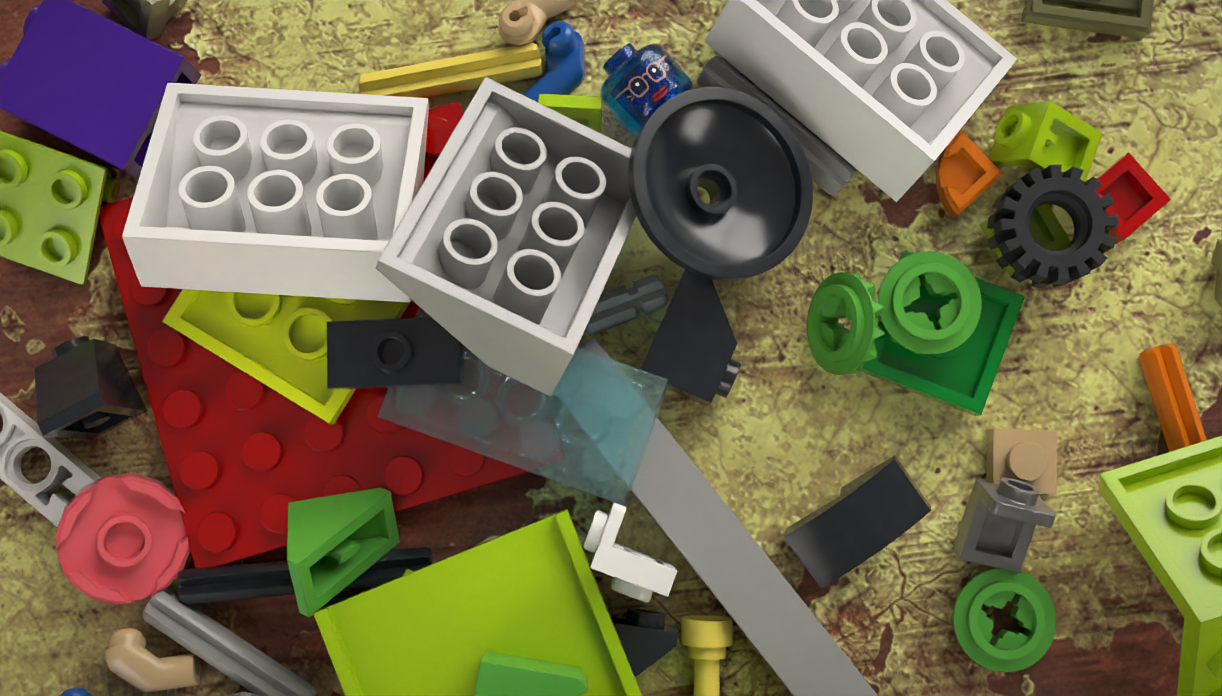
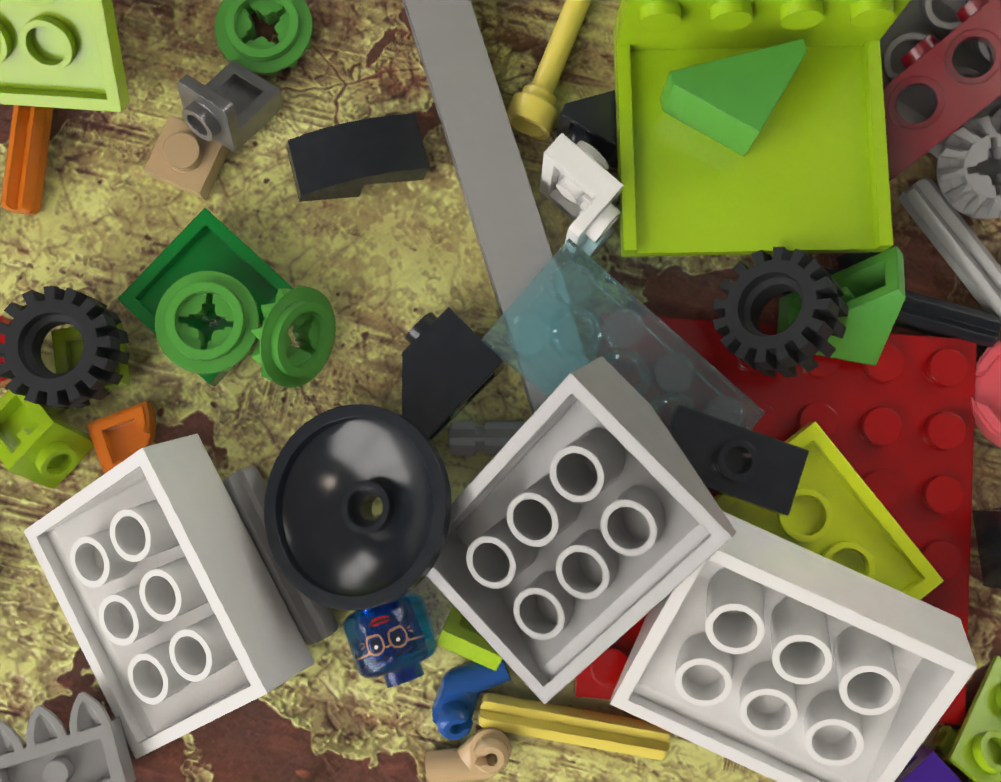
camera: 155 degrees left, 0 degrees up
none -> black tyre [713,247,848,378]

